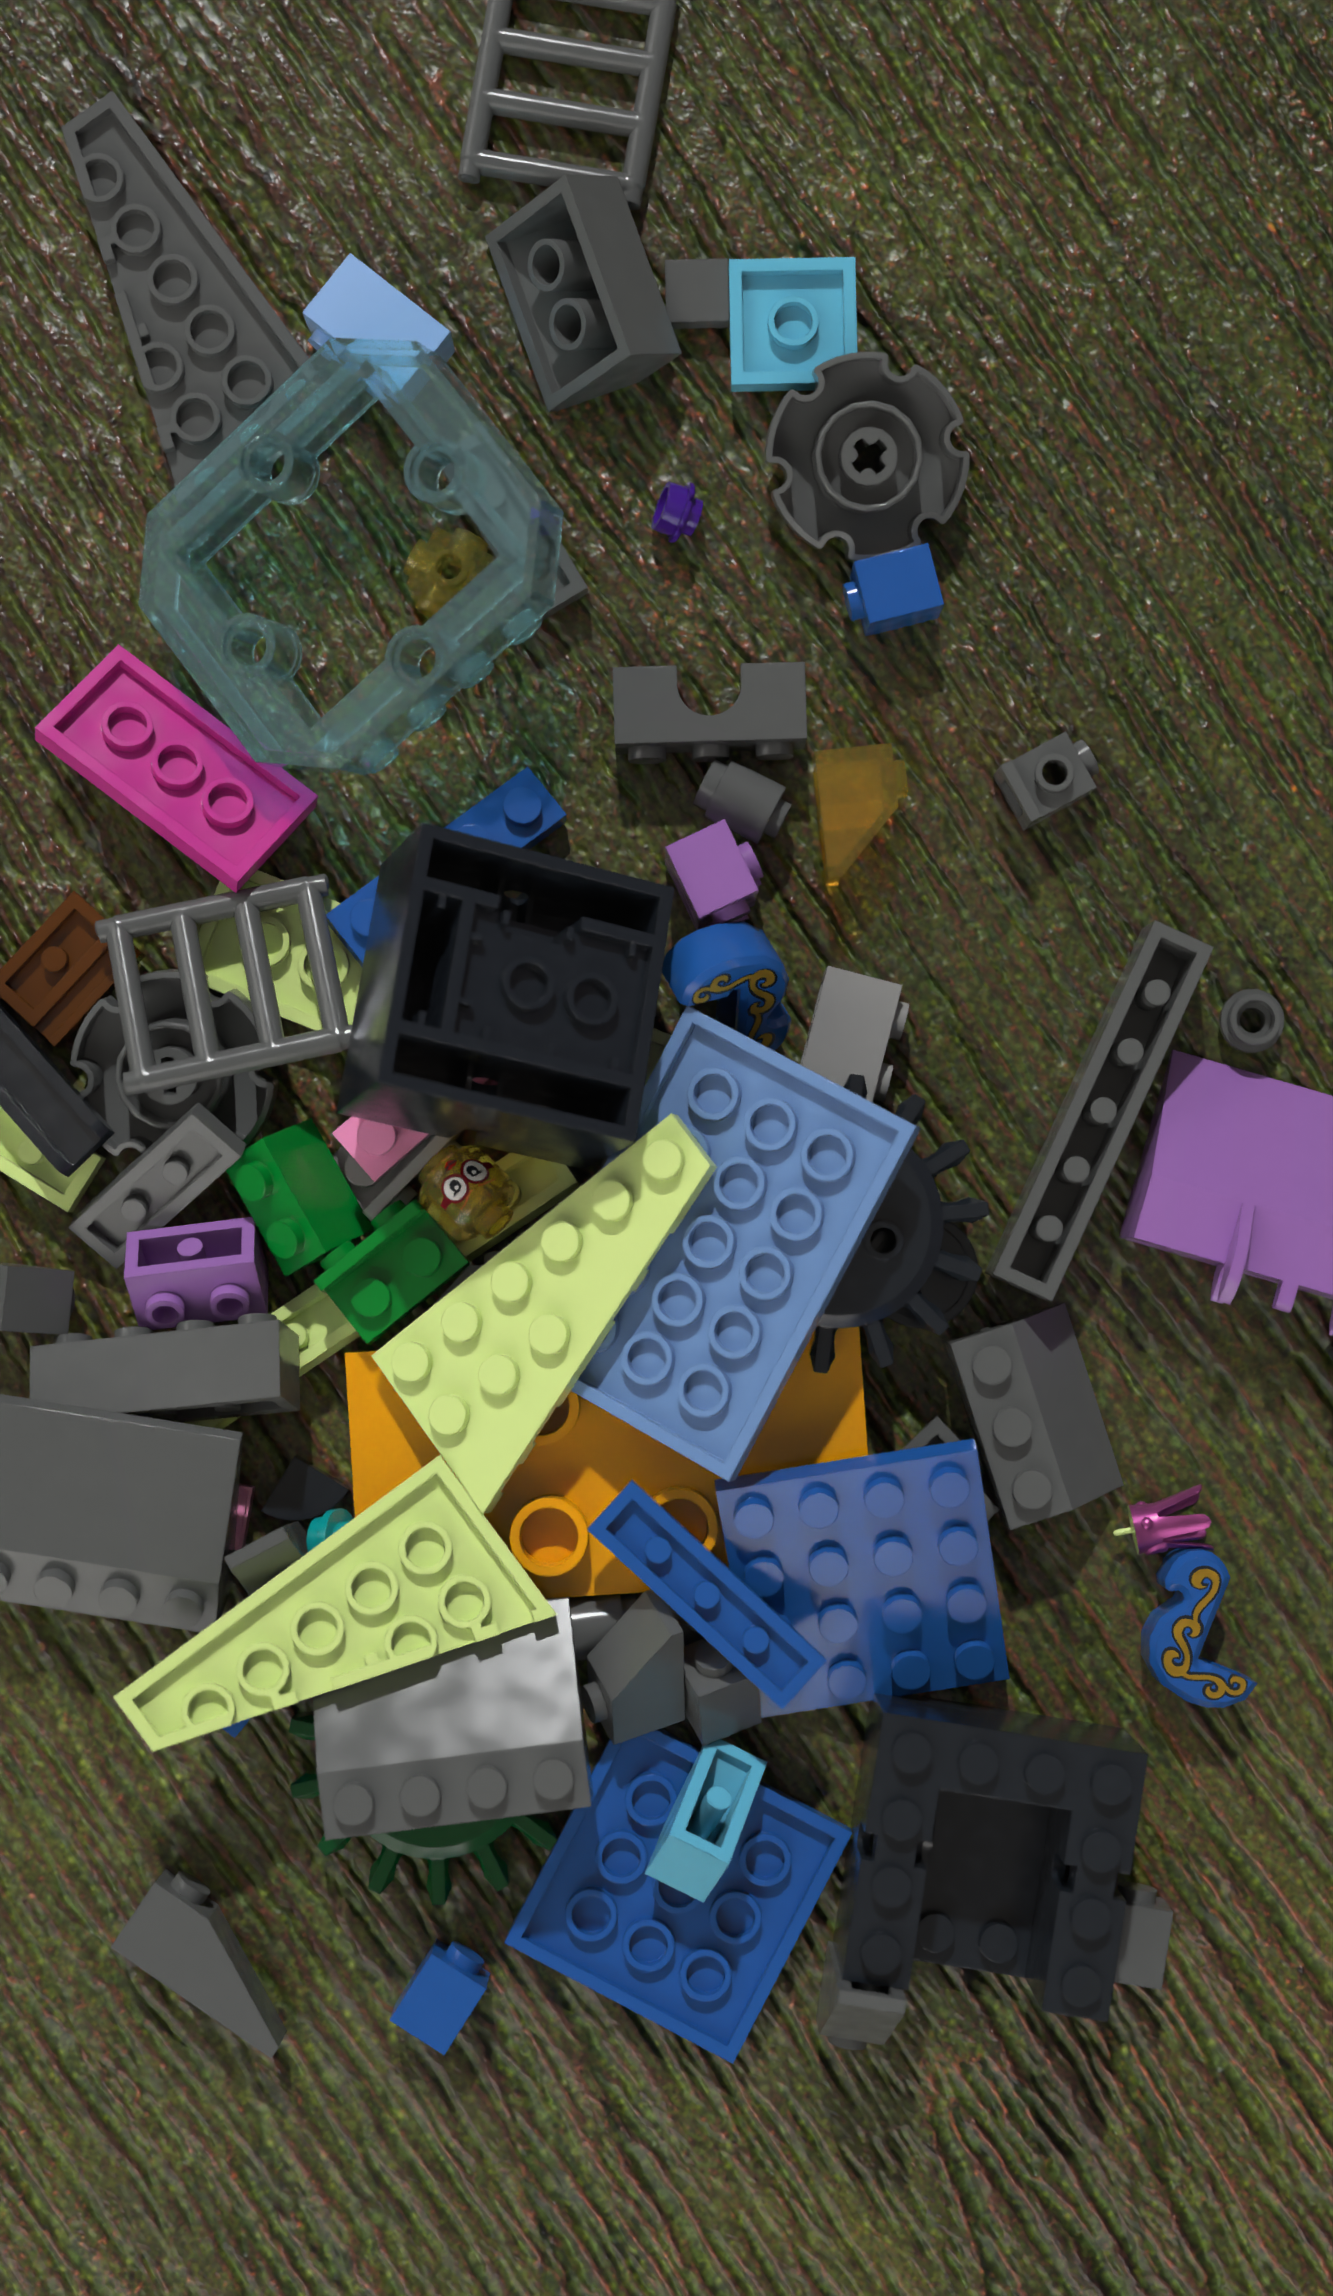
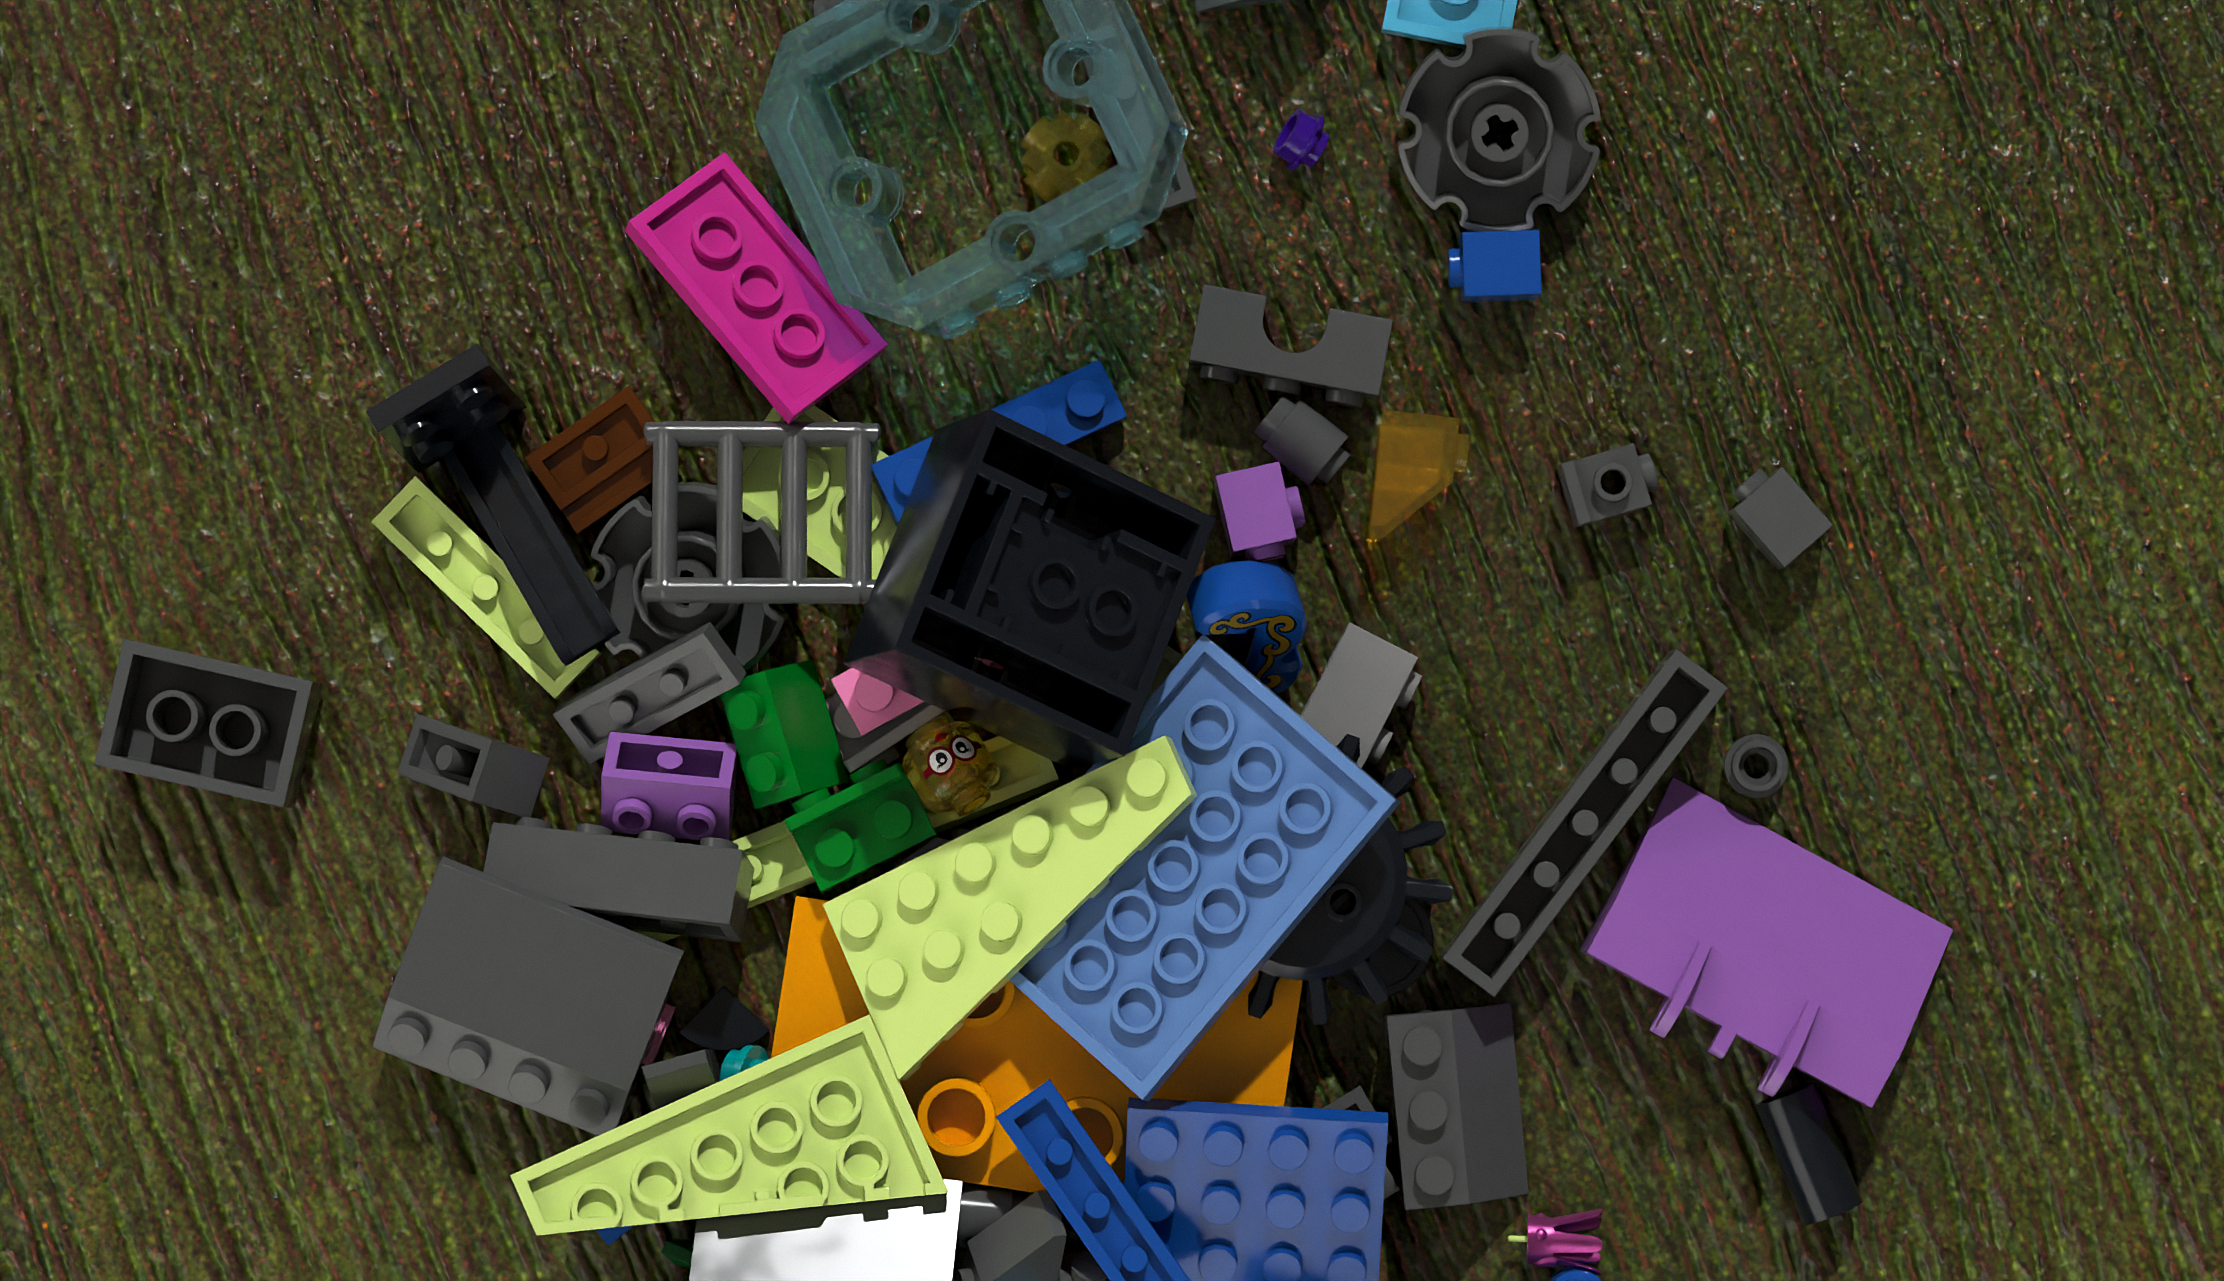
camera: 15 degrees right, 0 degrees up
none -> dark grey brick [1727,467,1833,570]

